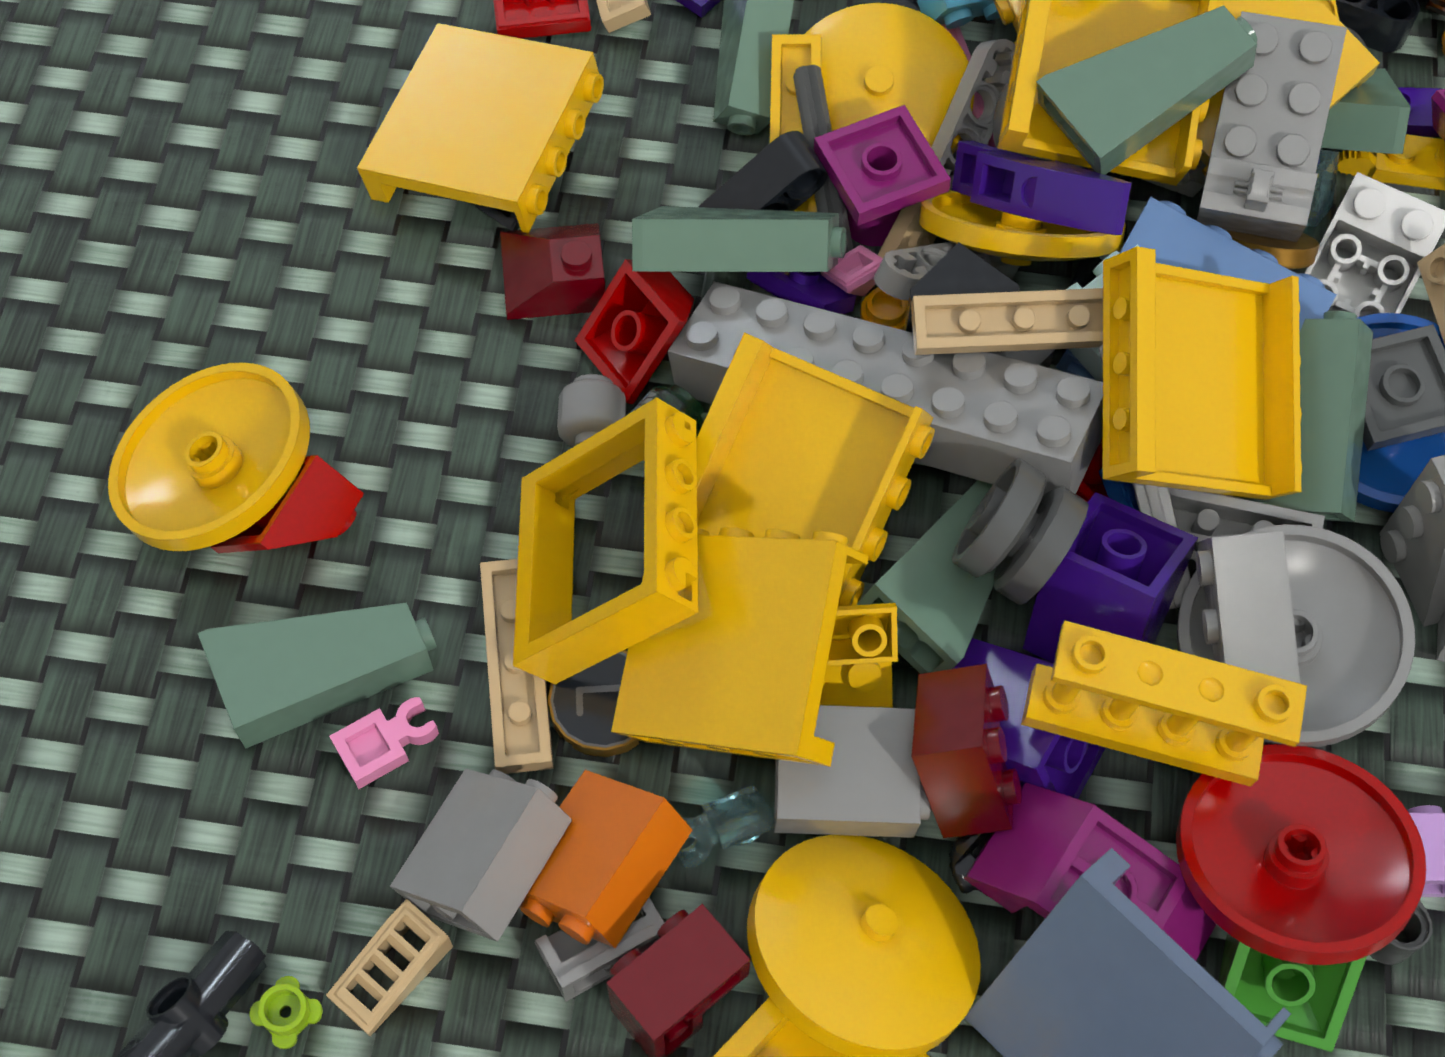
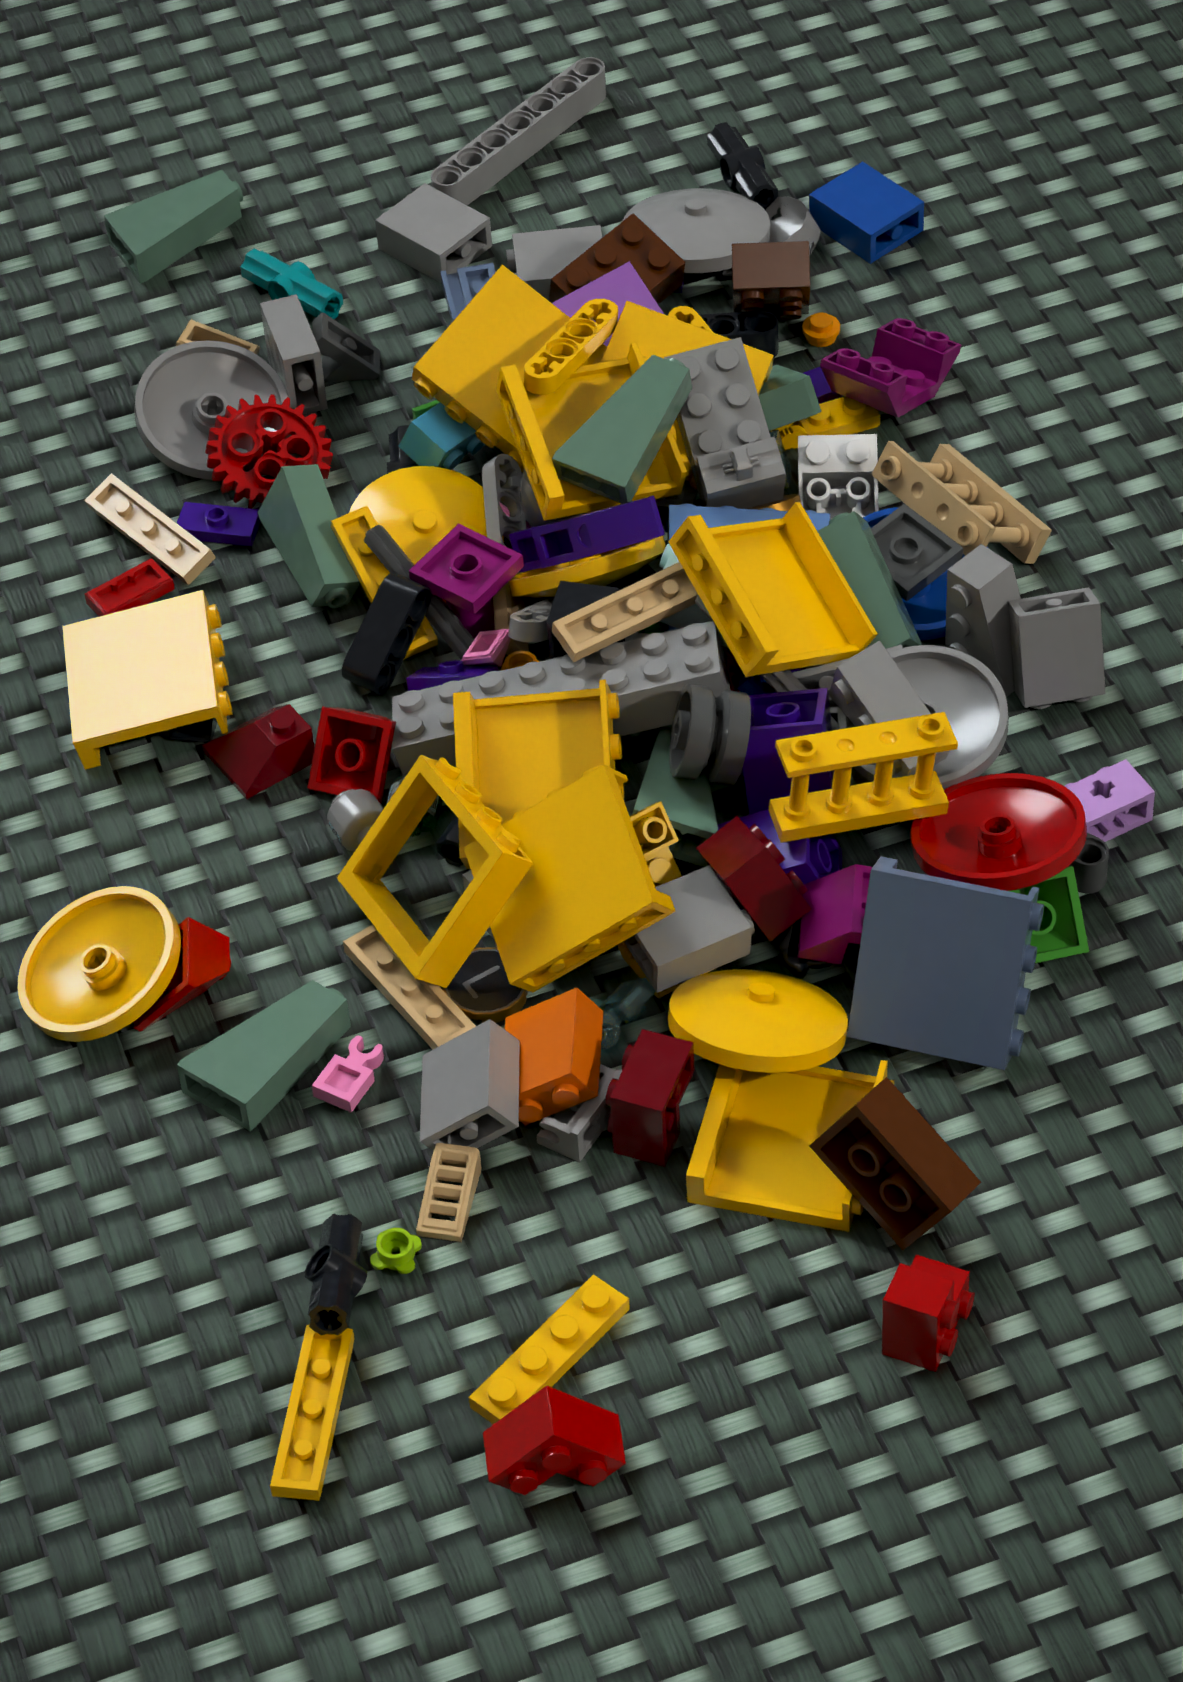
camera: 25 degrees left, 15 degrees down
sand green slope [632,206,847,272] -> none

